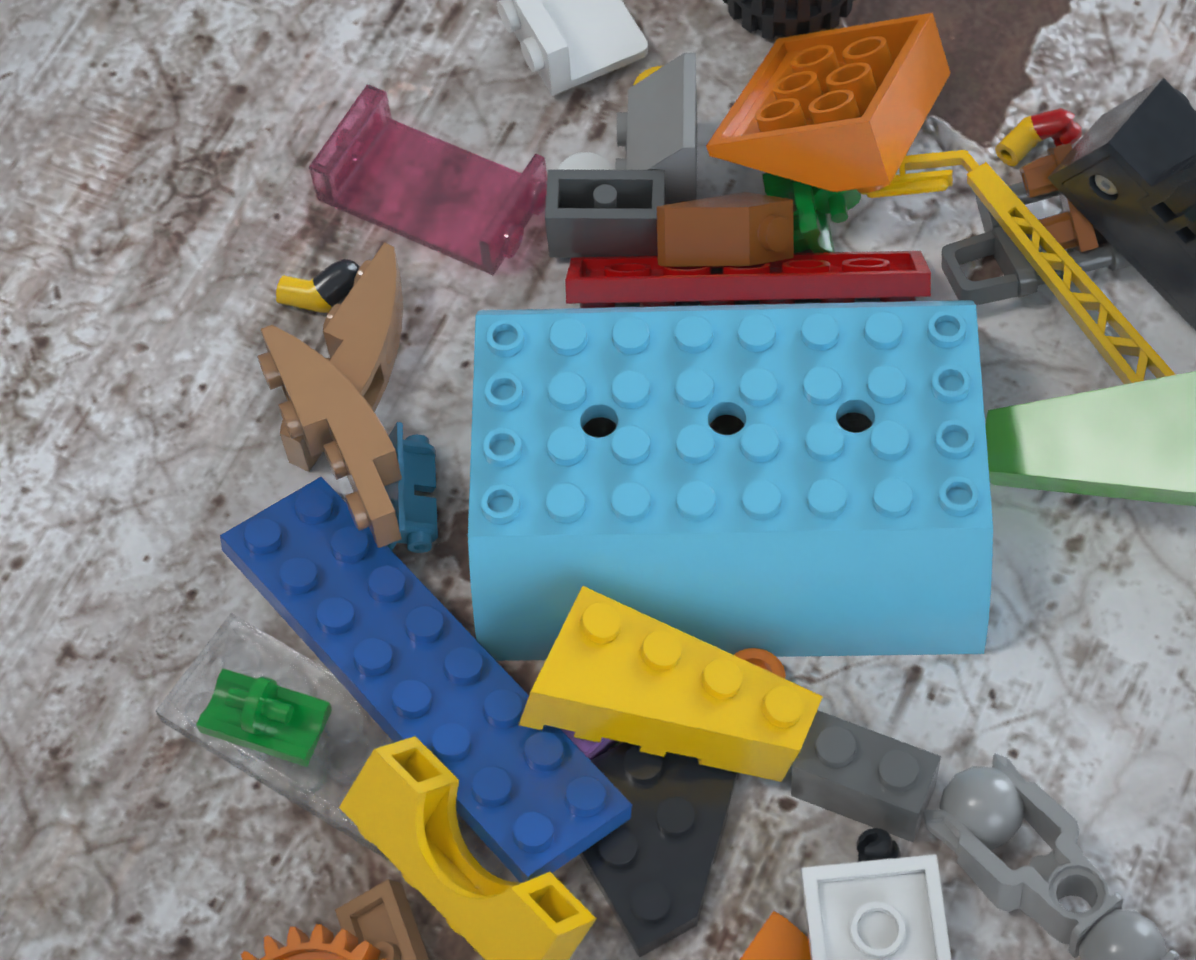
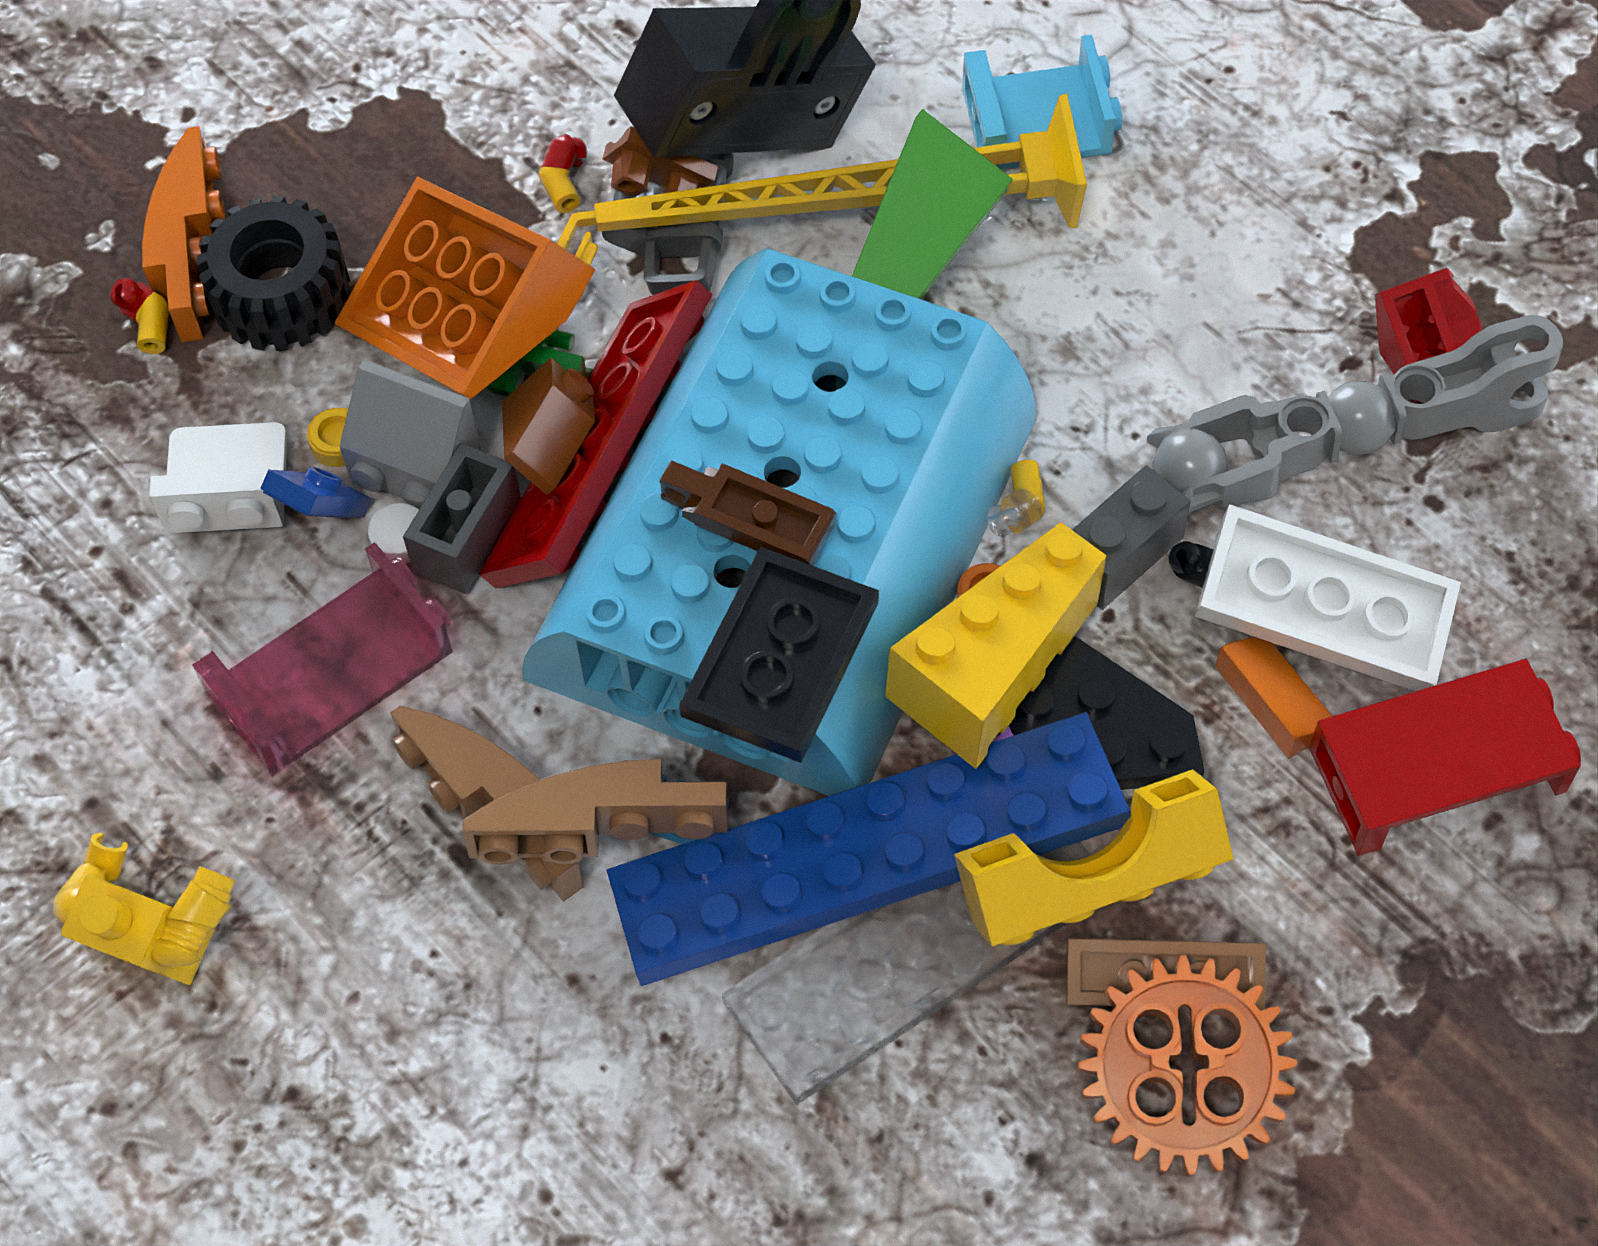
camera: 70 degrees left, 0 degrees up
green hips [196,668,332,767] -> none
arm [276,259,360,313] -> none
none -> yellow torso [53,832,236,986]
none -> blue plate [260,466,372,518]
none -> reddish brown hinge [659,460,837,566]
none -> black plate [679,547,879,763]
none -> clear arm [987,459,1045,537]

